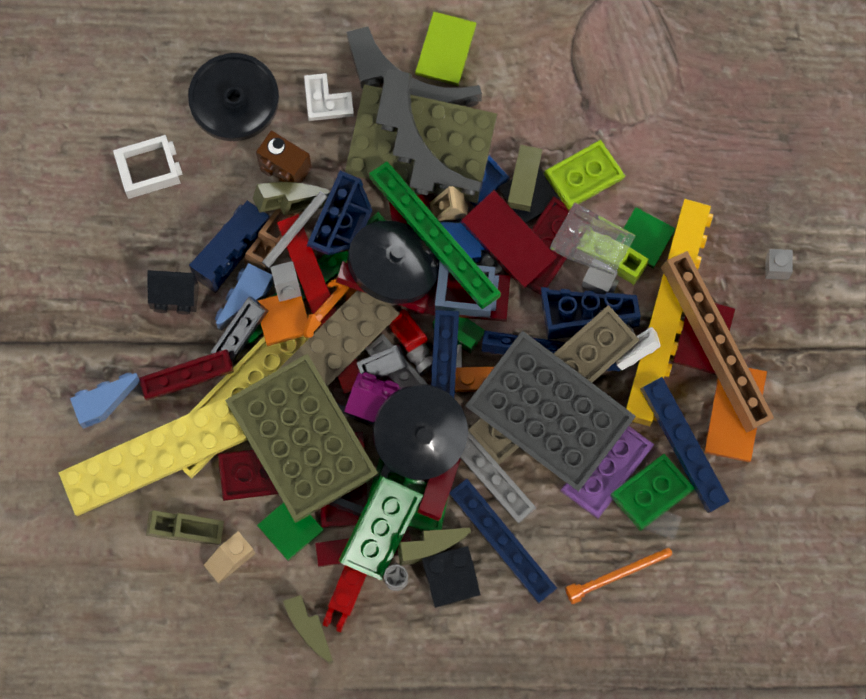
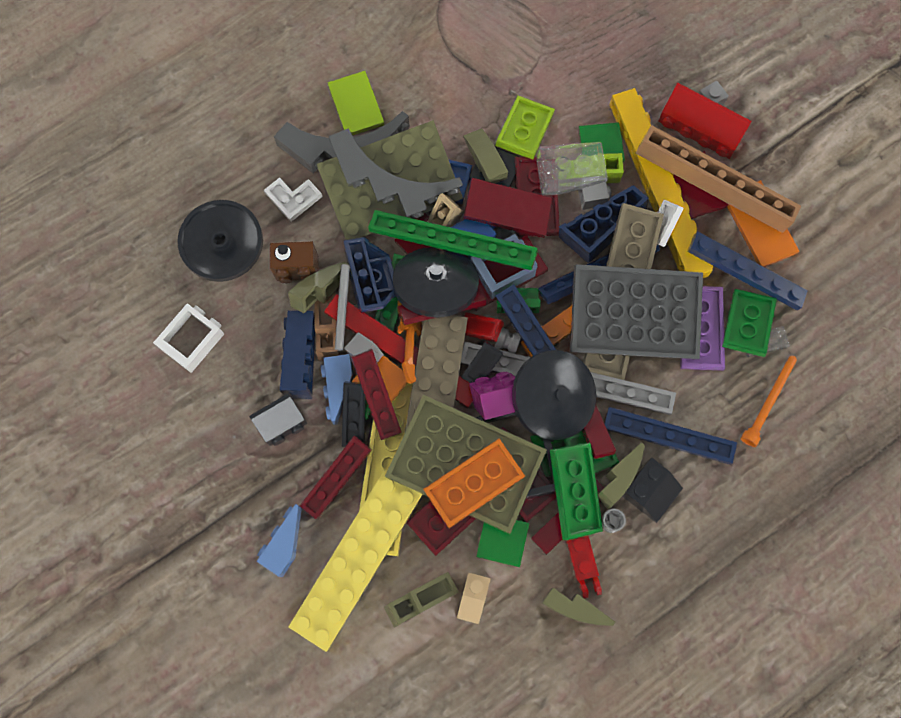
camera: 35 degrees left, 0 degrees up
none -> dark red tile [351,349,402,440]
none -> orange tile [423,438,525,528]
none -> red slope [658,83,752,159]

